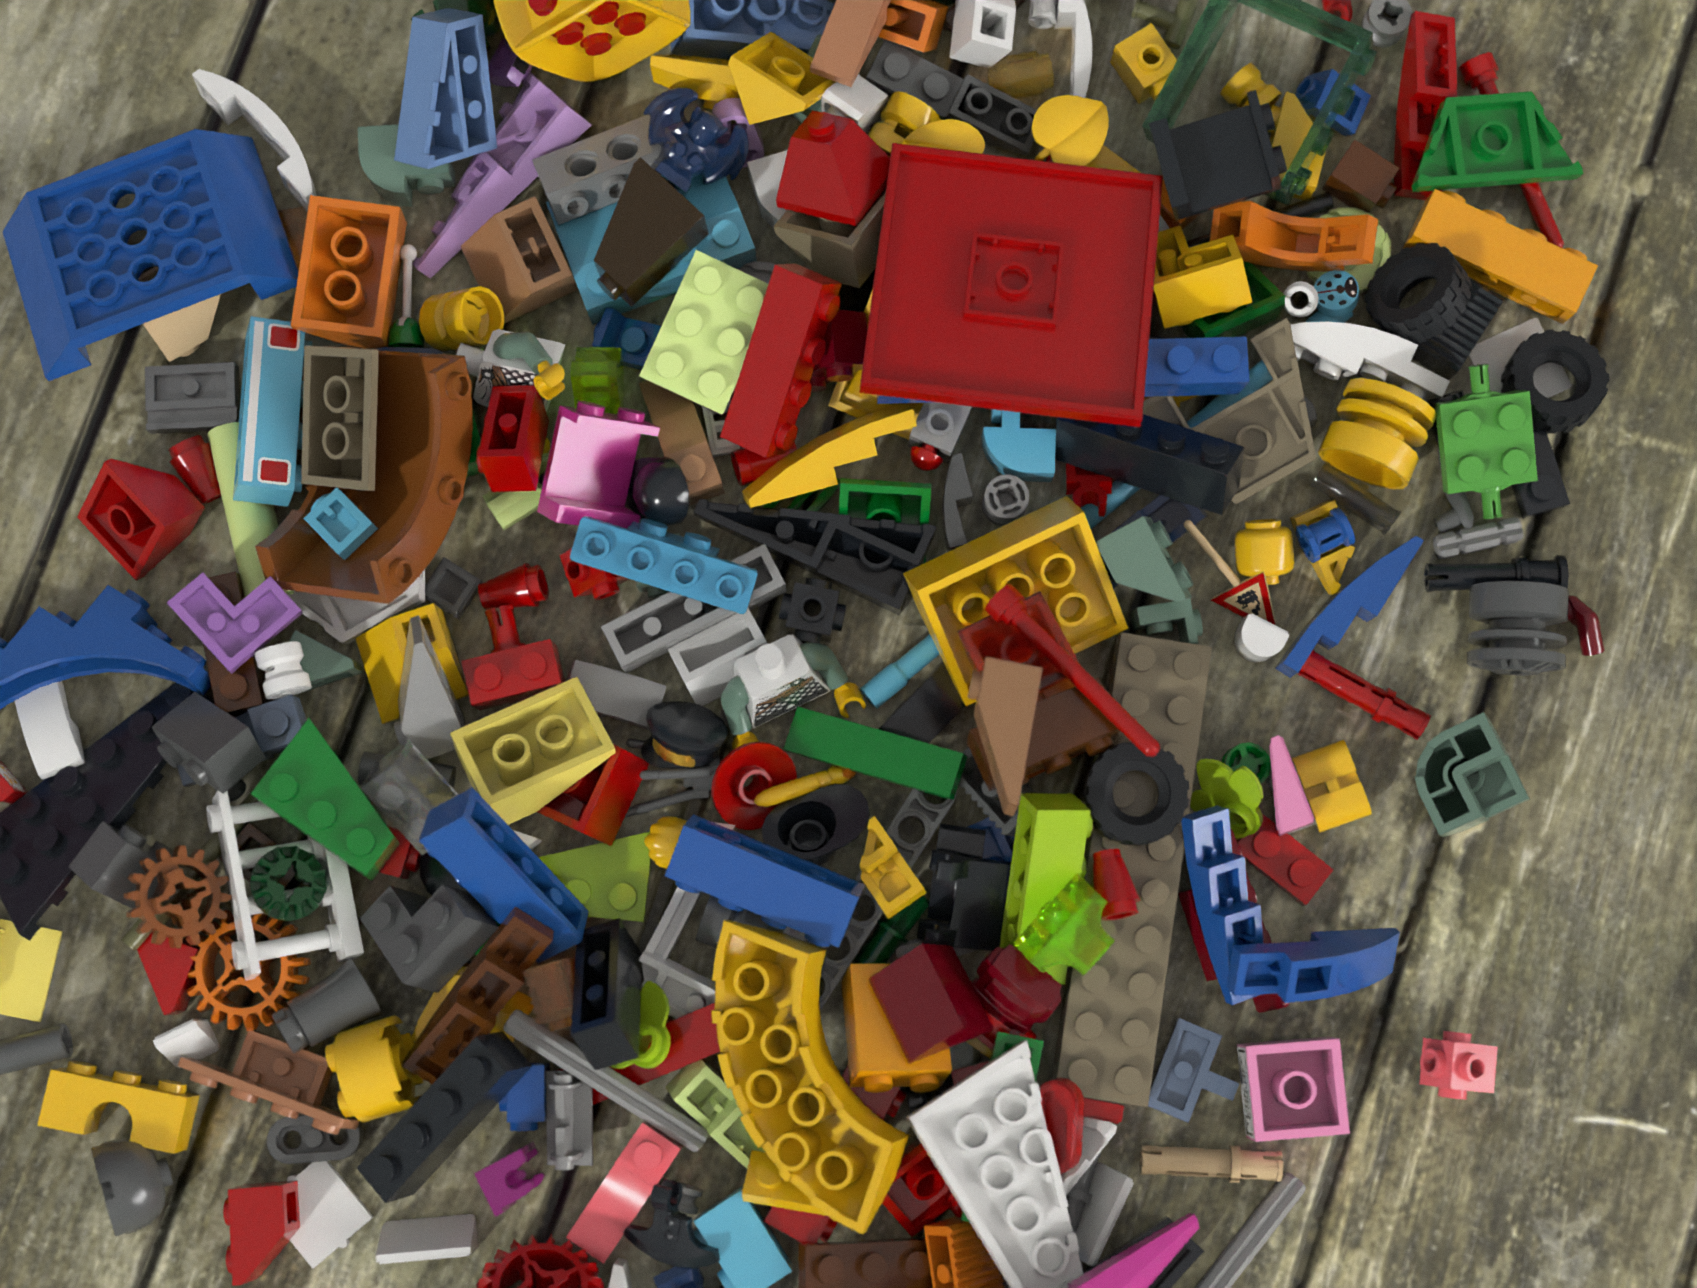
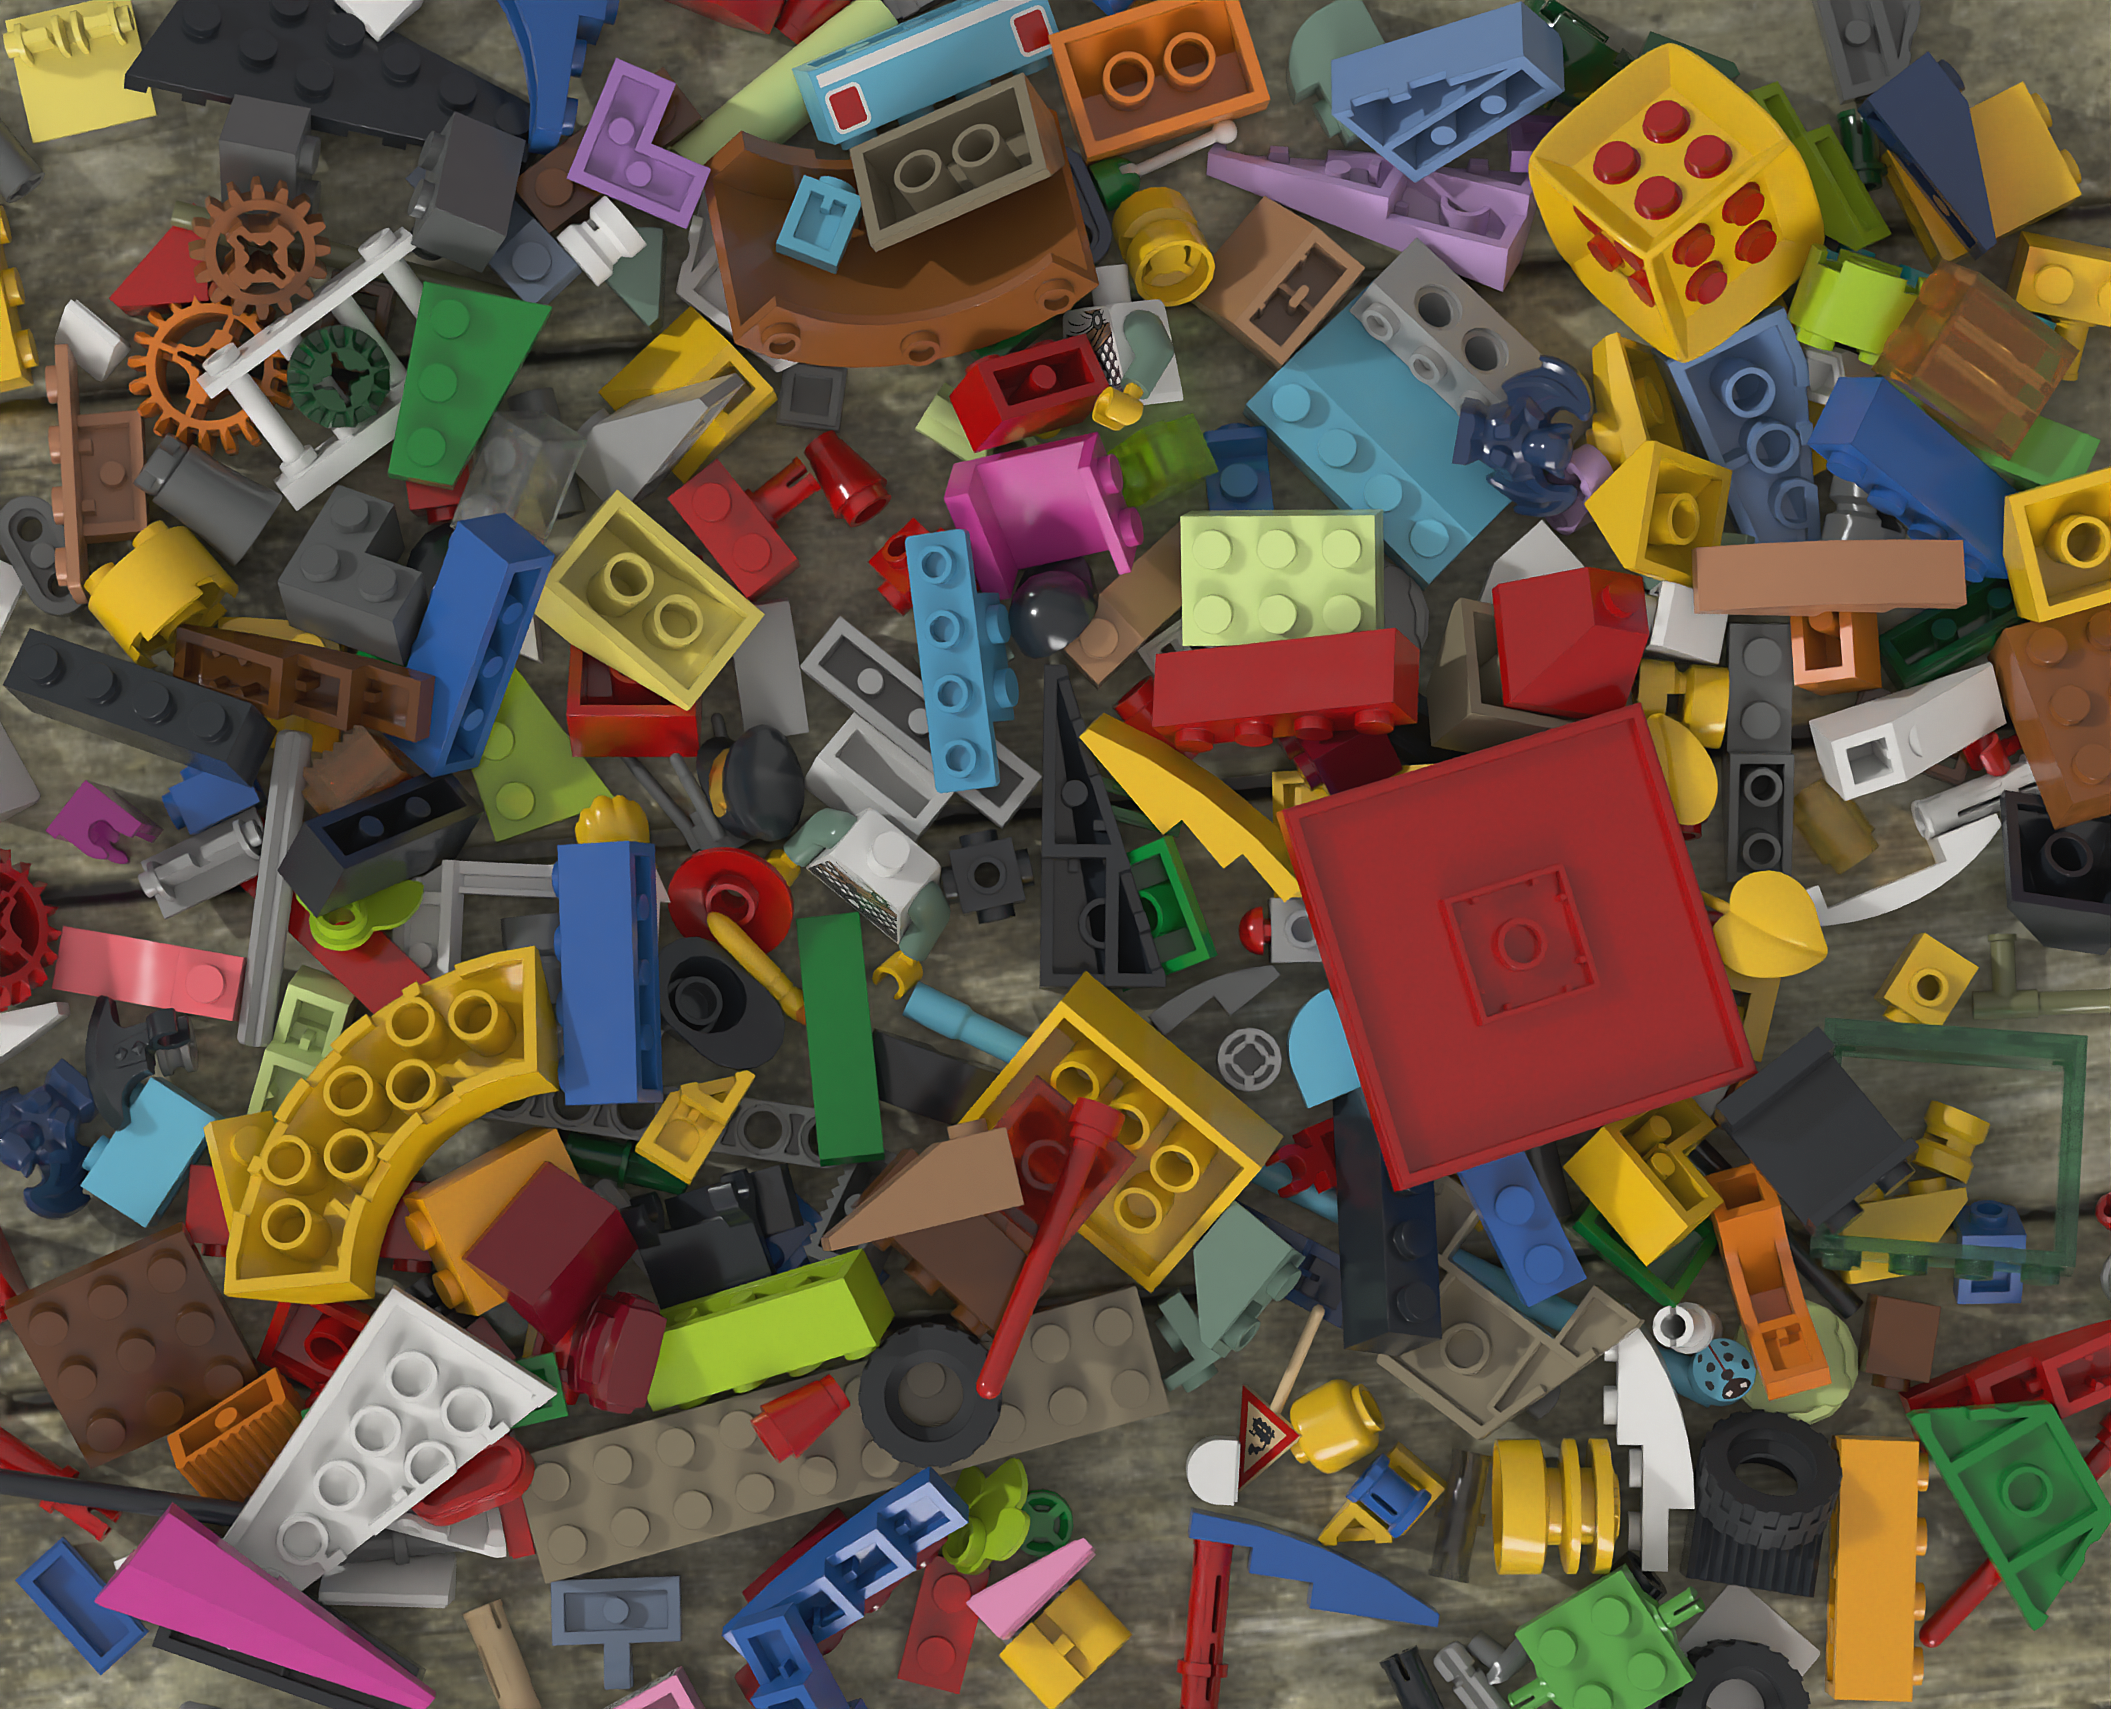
camera: 65 degrees right, 5 degrees up
dark brown slope [594,157,709,307] -> none
clear neon green brick [1014,873,1115,976] -> none

